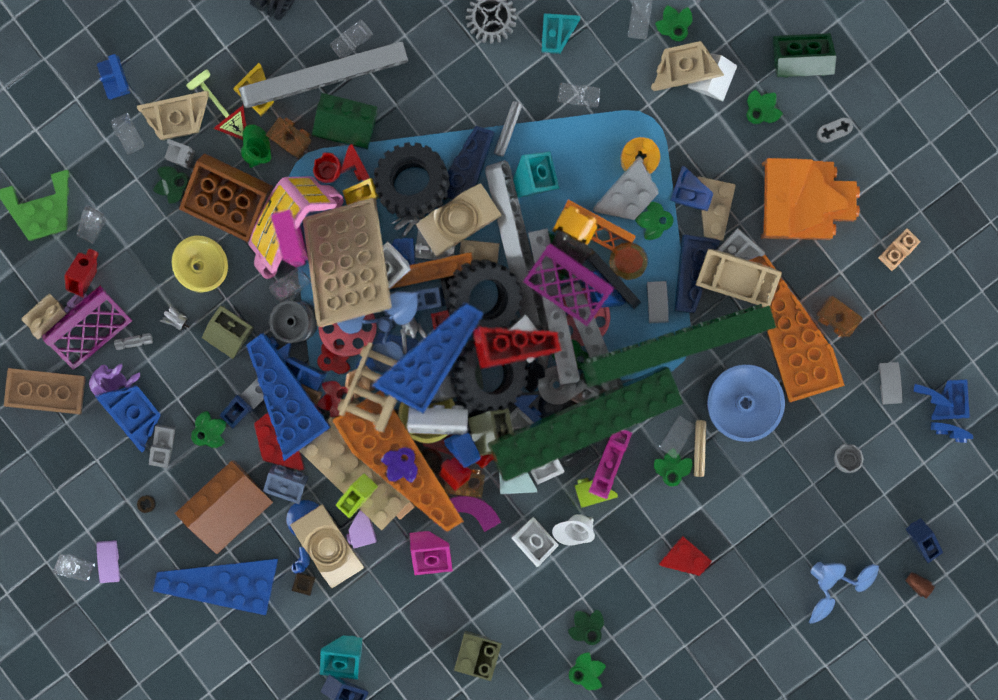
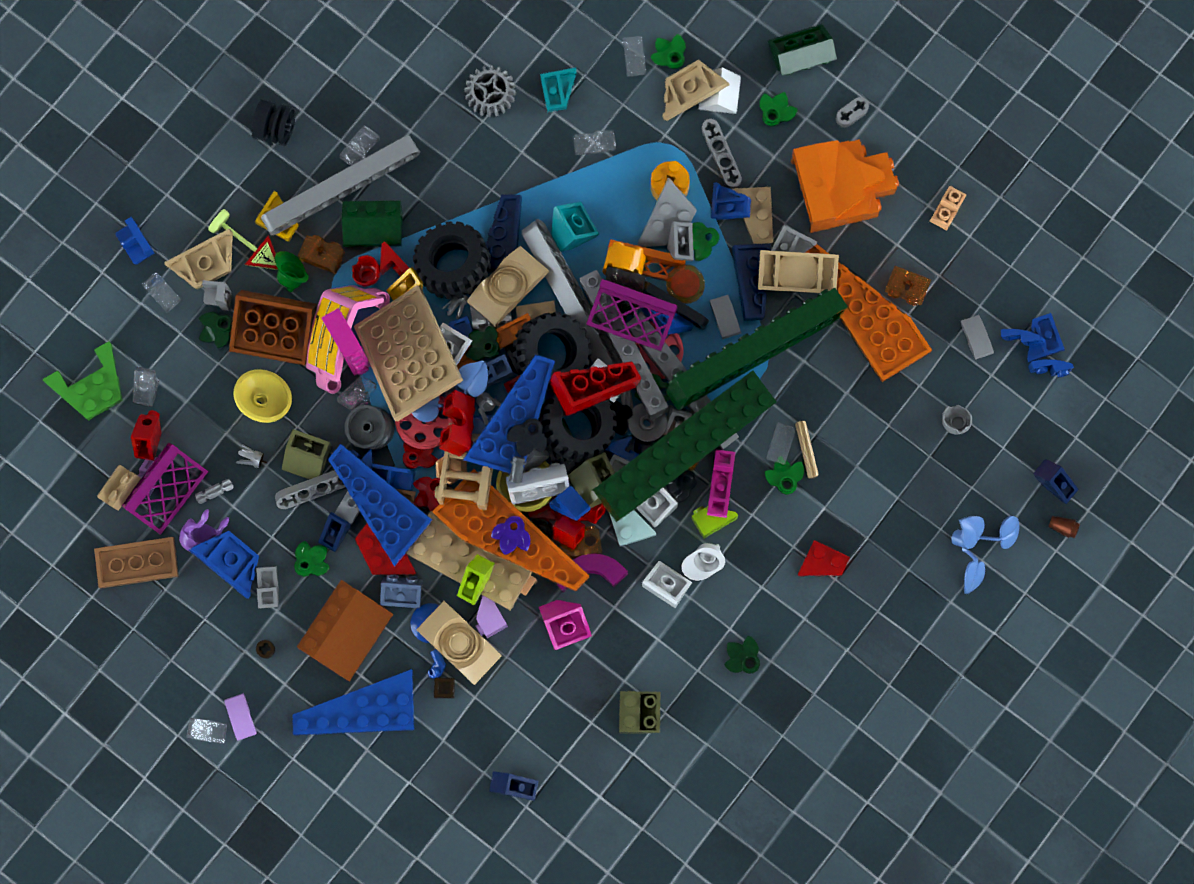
camera: 10 degrees left, 10 degrees down
teal slope [320,635,363,680] -> none
light grey axle [494,101,522,157] -> none
green plate [569,652,606,690] -> none
medium blue dish [707,365,785,442] -> none
none -> light grey beam [275,470,345,509]
none -> red arch [439,390,475,457]
none -> dark green plate [465,326,500,361]
none -> black plate [507,418,547,457]
none -> dark grey pin [509,456,526,483]
none -> light grey slope [667,222,694,261]
none -> light grey beam [702,119,742,189]

